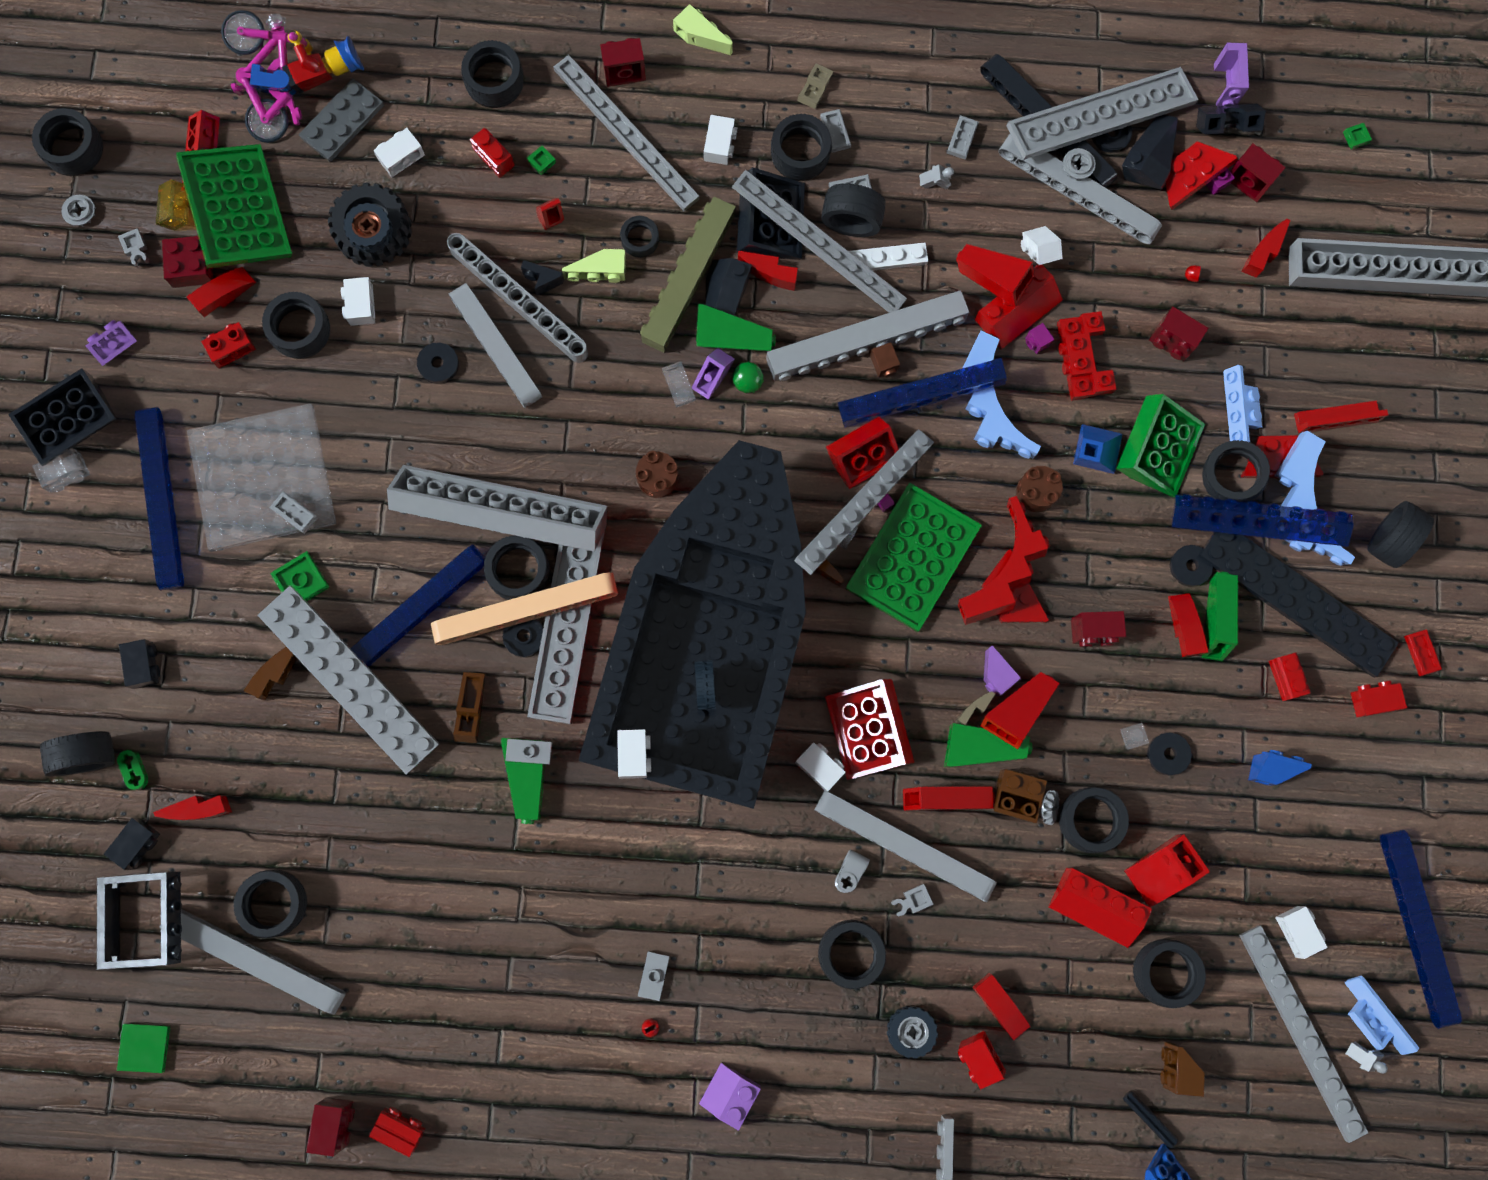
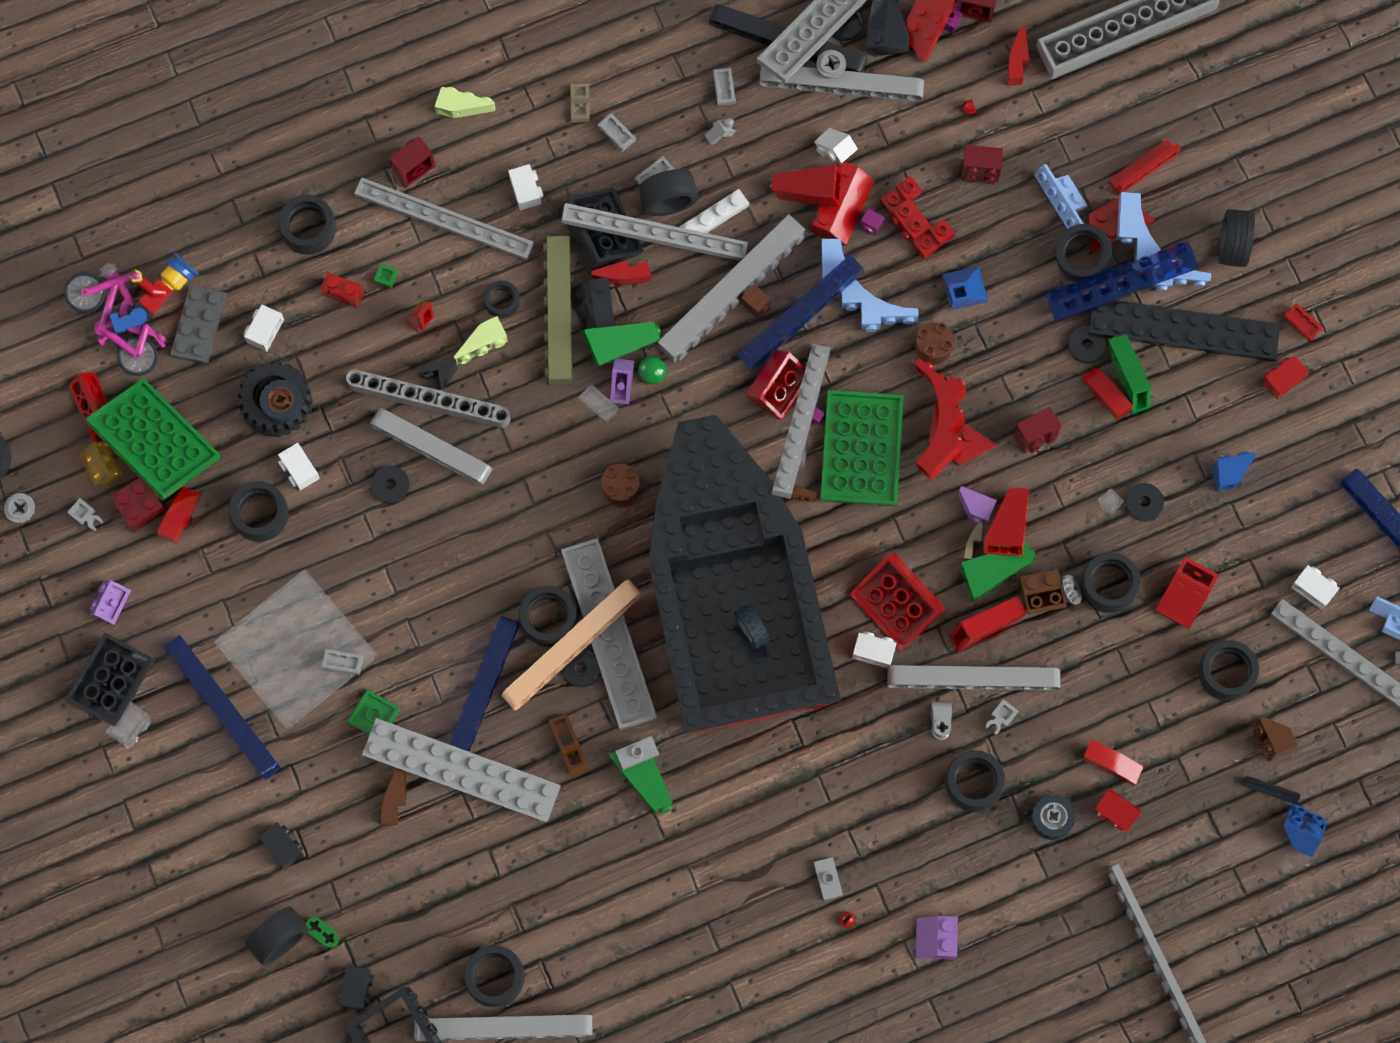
camera: 20 degrees left, 5 degrees down
red slope [153,795,232,821] -> none
red brick [201,322,256,369] -> none
light grey brick [387,465,607,552] -> none
white brick [617,730,651,779] -> none
black tyre [771,113,832,181] -> none
red slope [1048,868,1152,948] -> none
green slope [1116,394,1205,497] -> none
red brick [1268,652,1311,701] -> none

